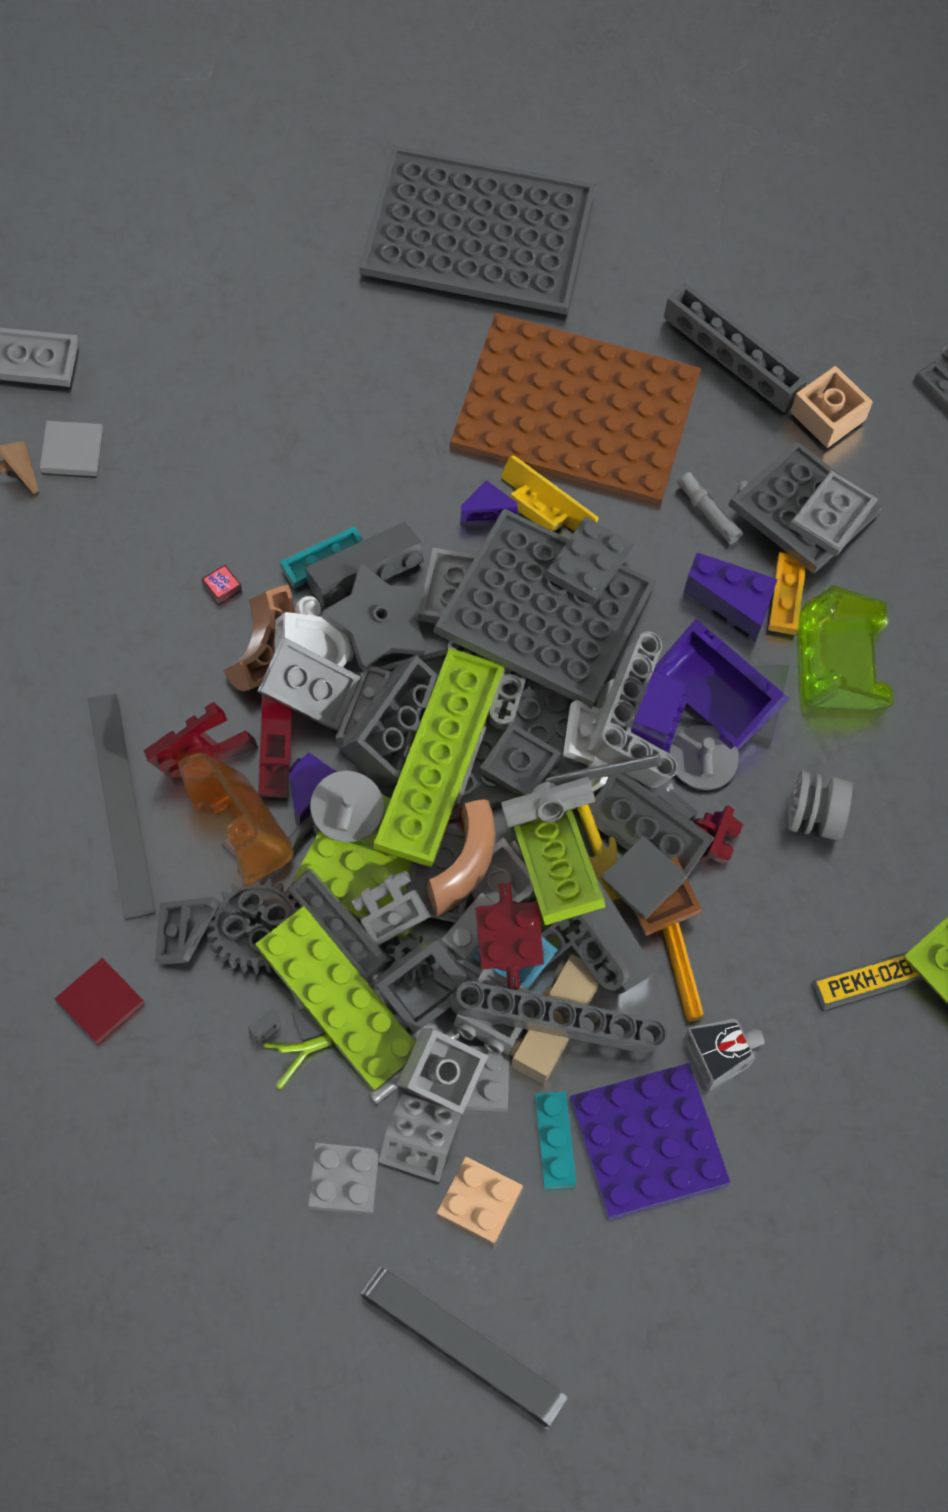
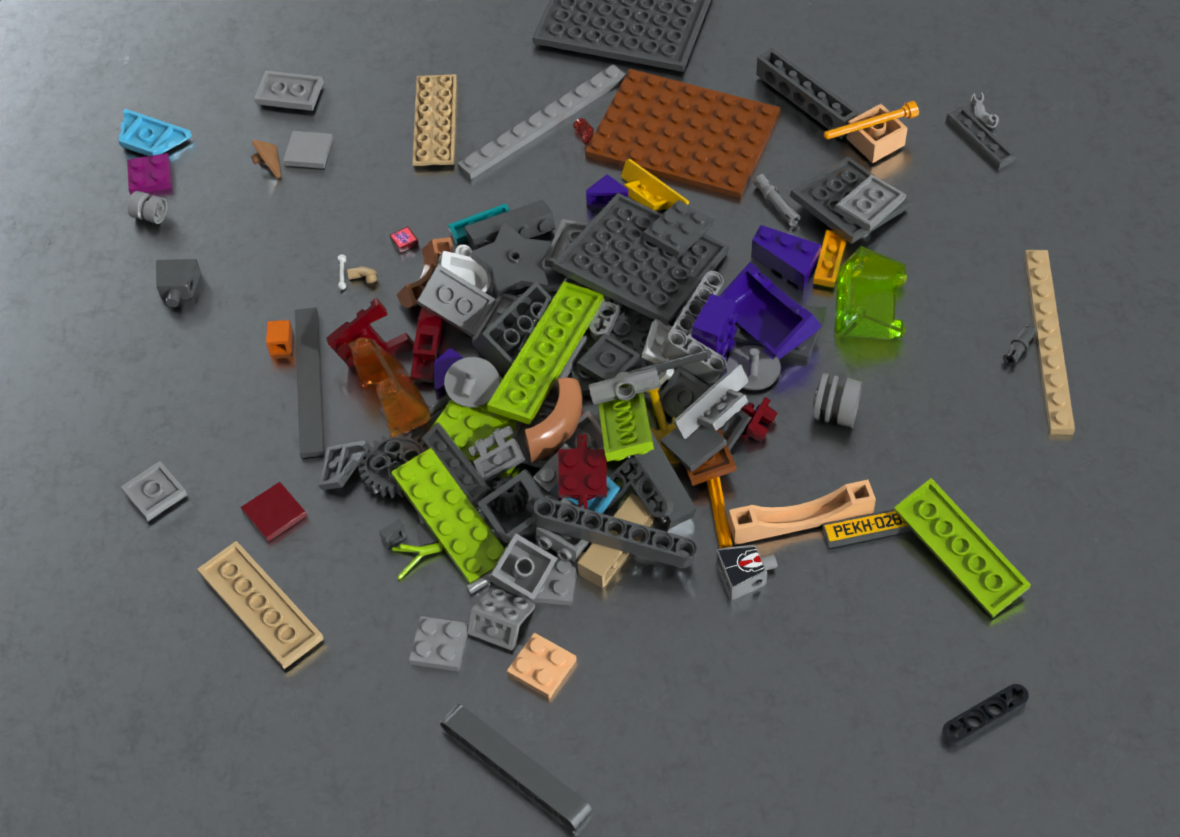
camera: 15 degrees right, 10 degrees down
teal plate [534,1091,577,1190] -> none
dark purple plate [569,1063,730,1220] -> none
none -> tan plate [197,541,324,669]
none -> orange brick [266,320,293,356]
none -> white hinge [338,254,346,290]
none -> tan arm [347,266,377,283]
none -> tan plate [413,74,457,166]
none -> light grey plate [457,65,626,180]
none -> clear red arm [573,118,594,145]
none -> light grey bracket [674,364,748,439]
none -> light nougat arch [728,480,876,545]
none -> light orange piece [823,101,919,139]

